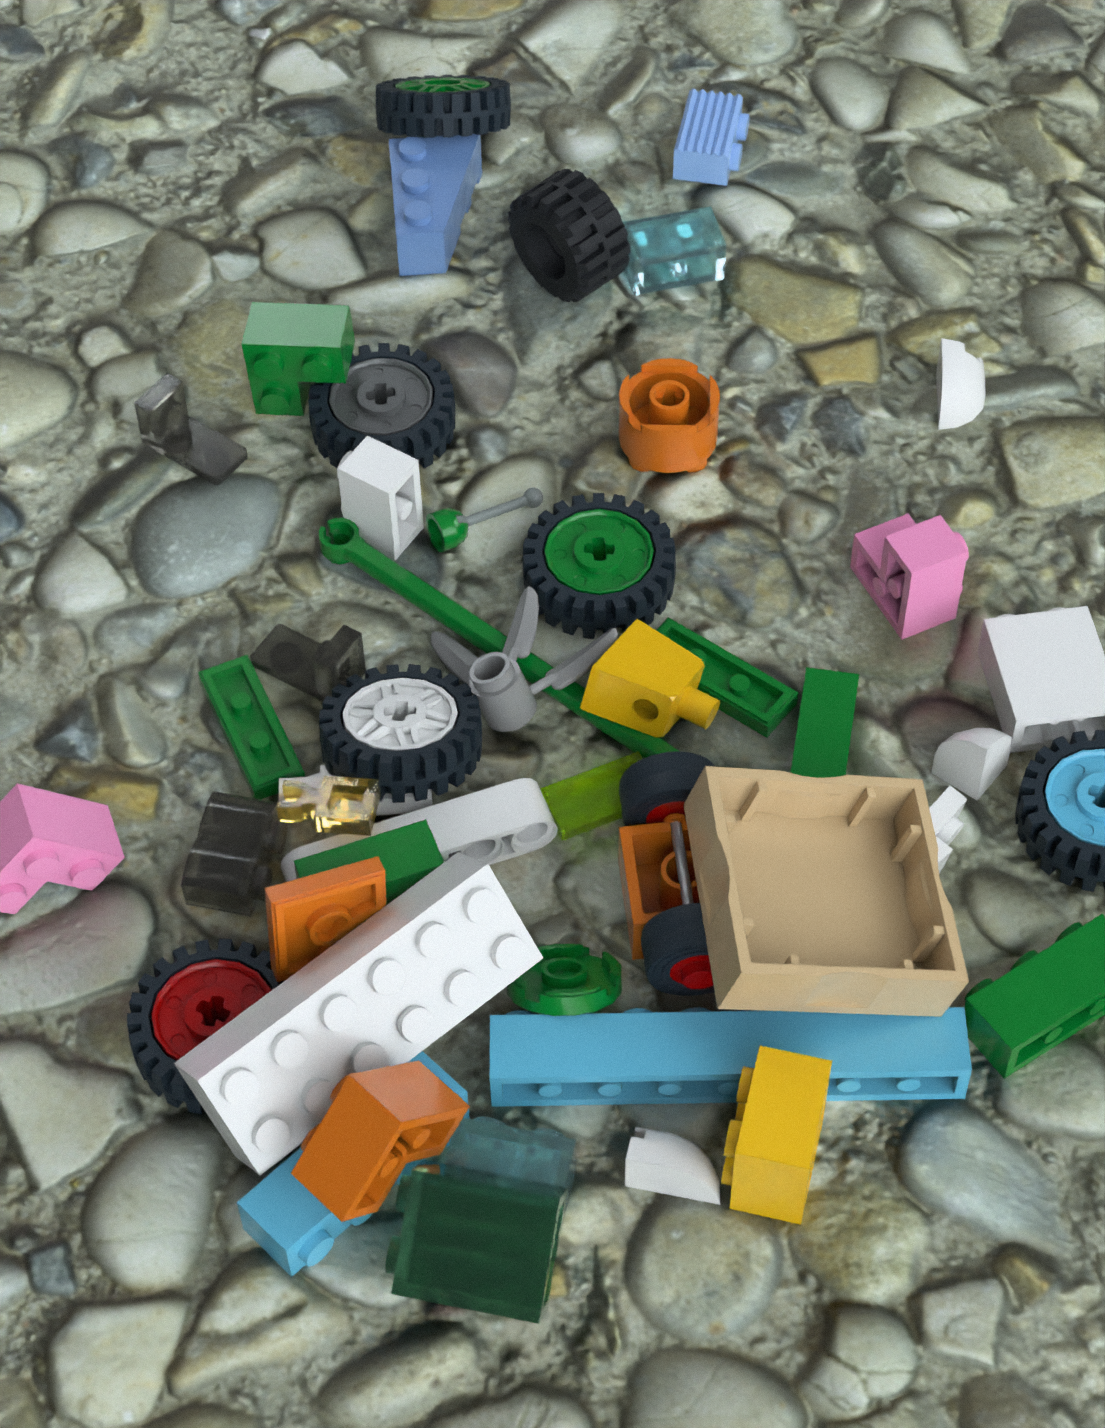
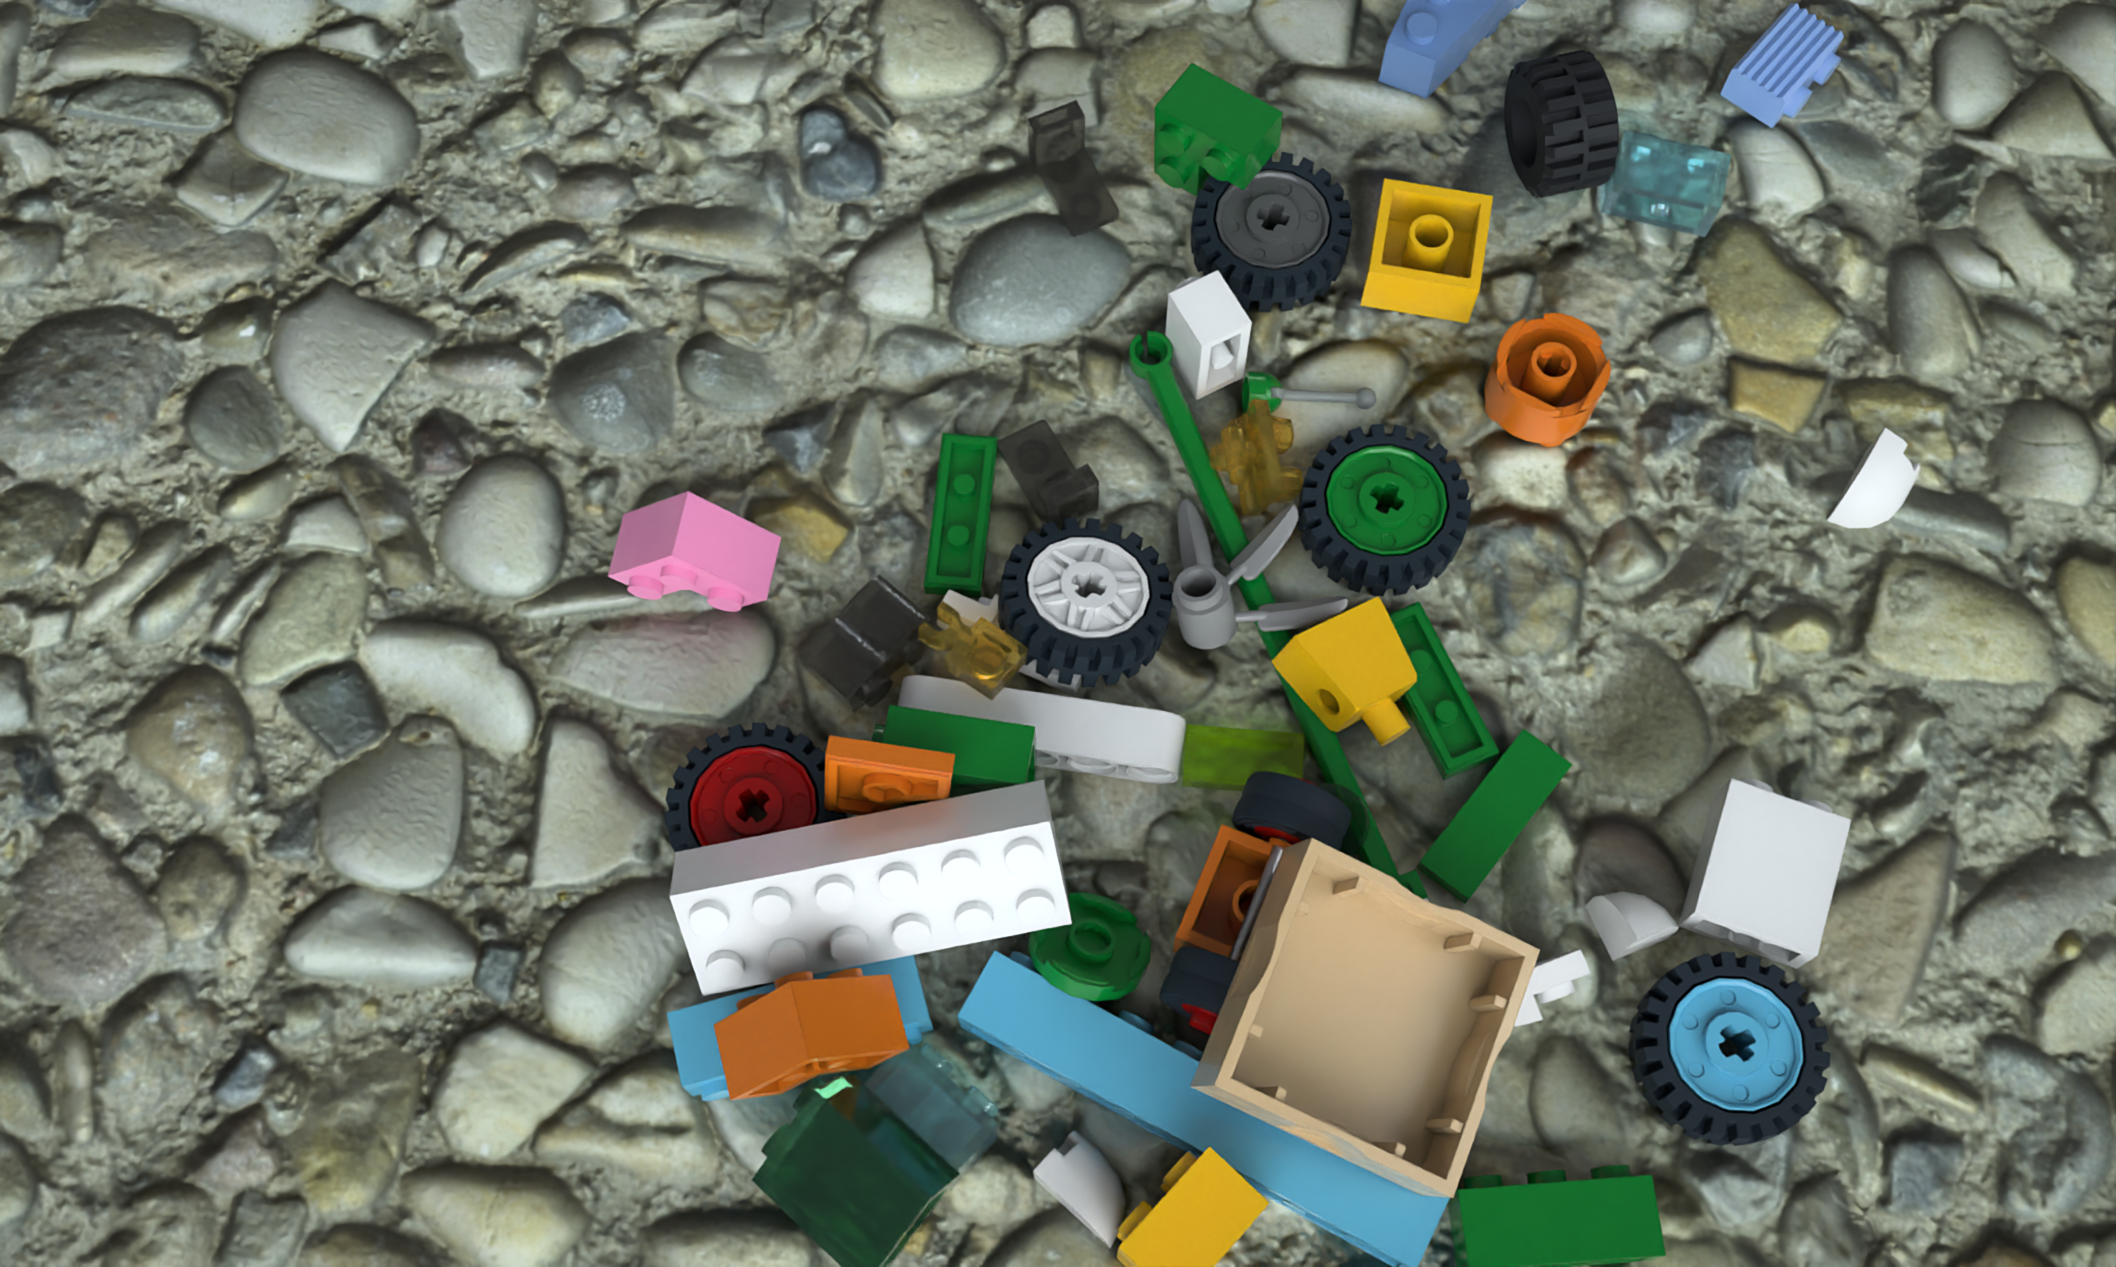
camera: 30 degrees right, 15 degrees up
bright pink brick [850,513,969,640] -> none
none -> clear yellow hips [1208,399,1304,516]
none -> yellow brick [1360,178,1493,323]

